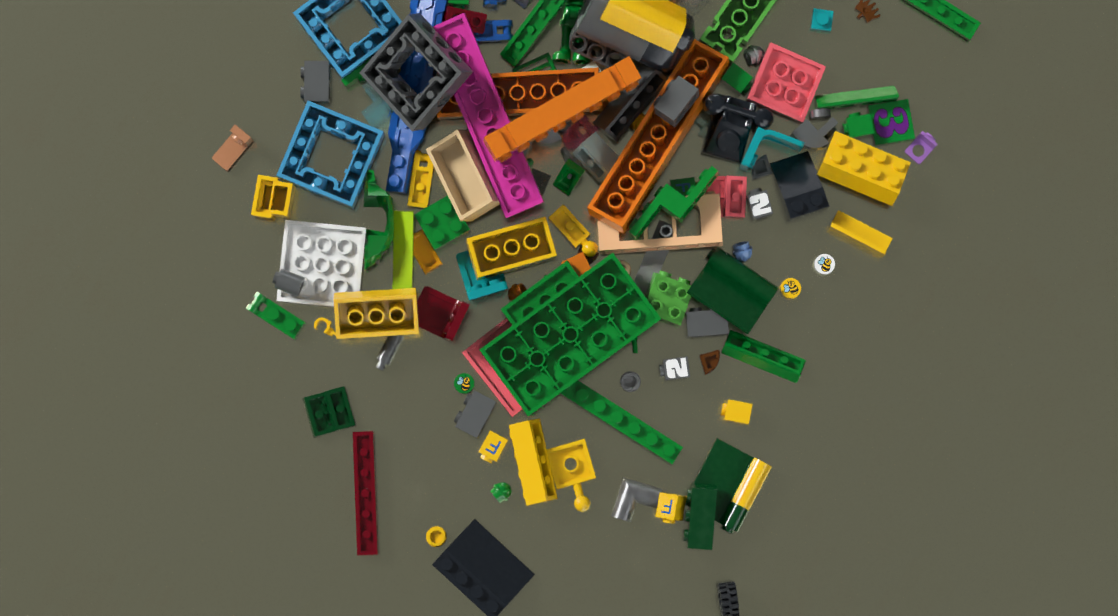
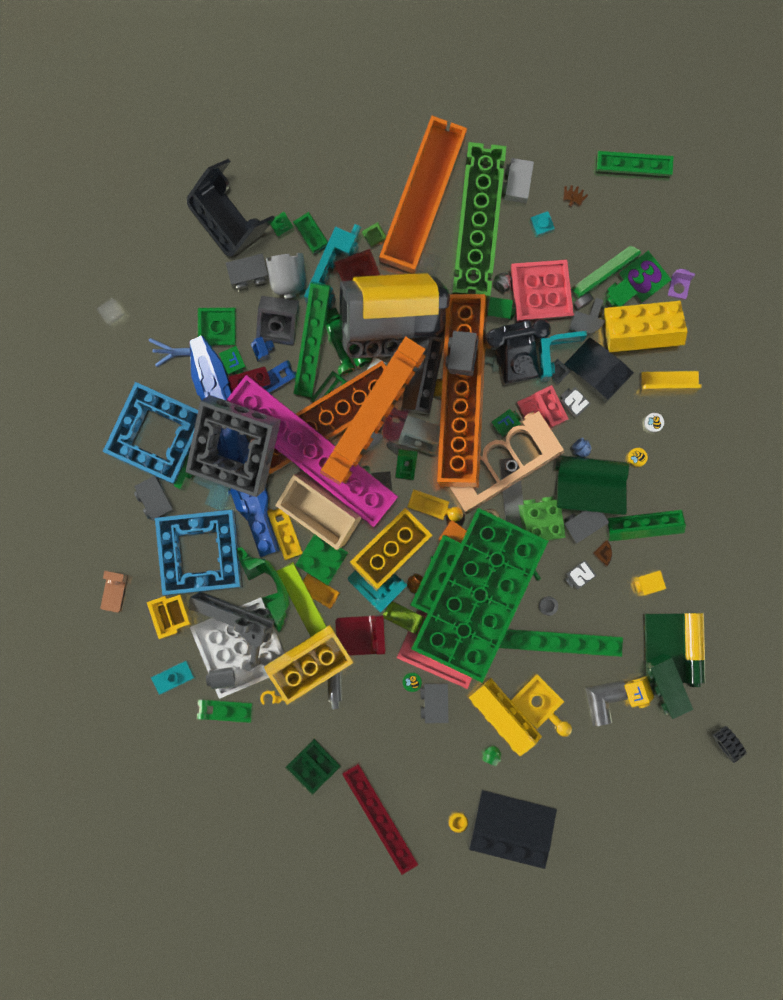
camera: 30 degrees left, 0 degrees up
yellow brick [478,430,509,463] -> none
green bracket [629,166,719,241] -> none
none -> teal plate [151,661,195,695]
none -> dark grey piece [188,592,274,671]
none -> lime tile [383,601,424,634]

